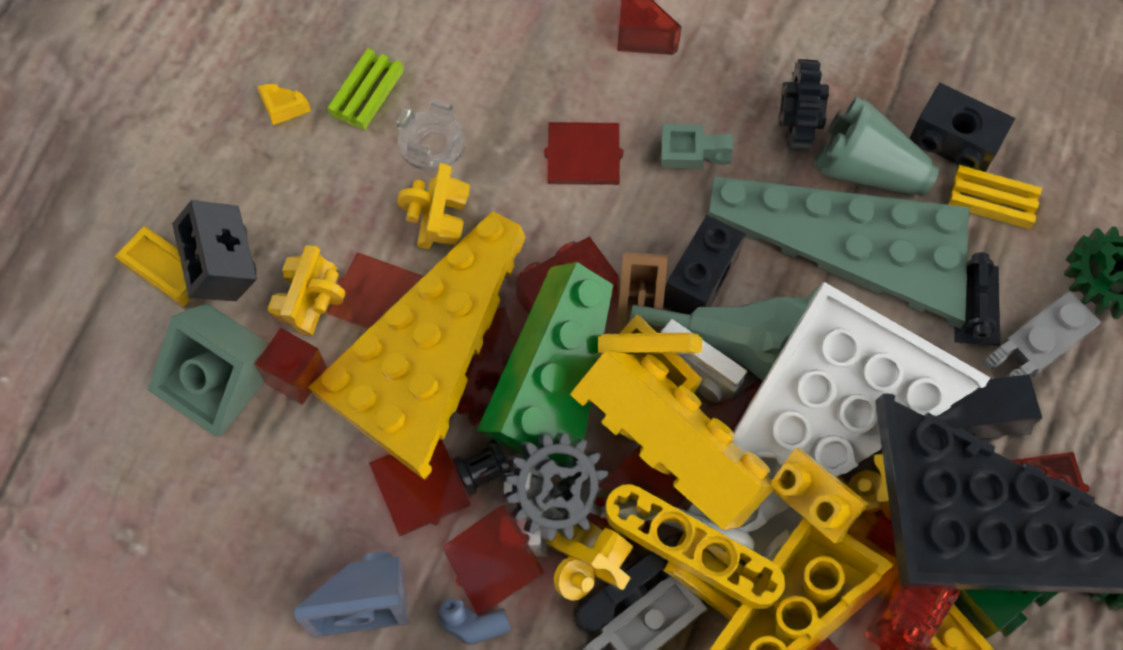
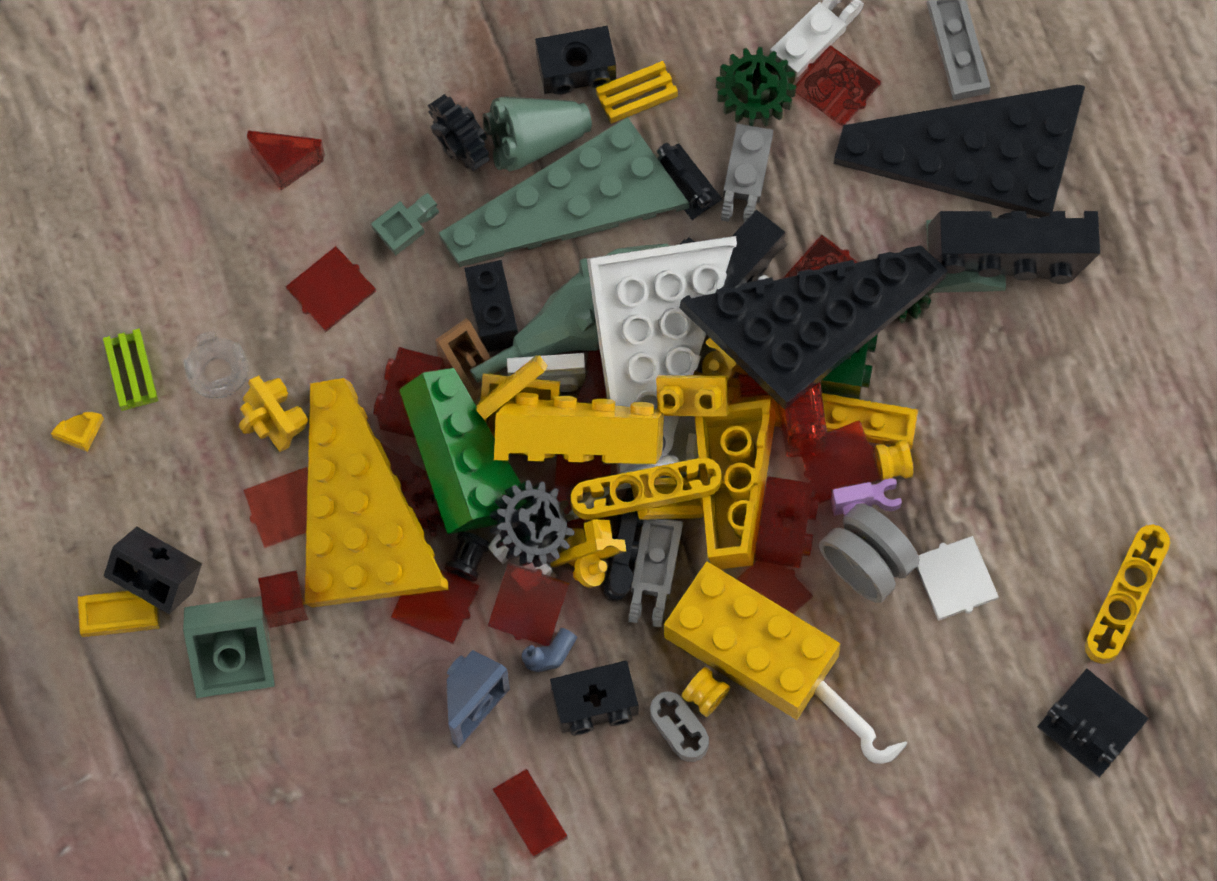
camera: 40 degrees left, 5 degrees up
yellow hips [267,245,346,336] -> none

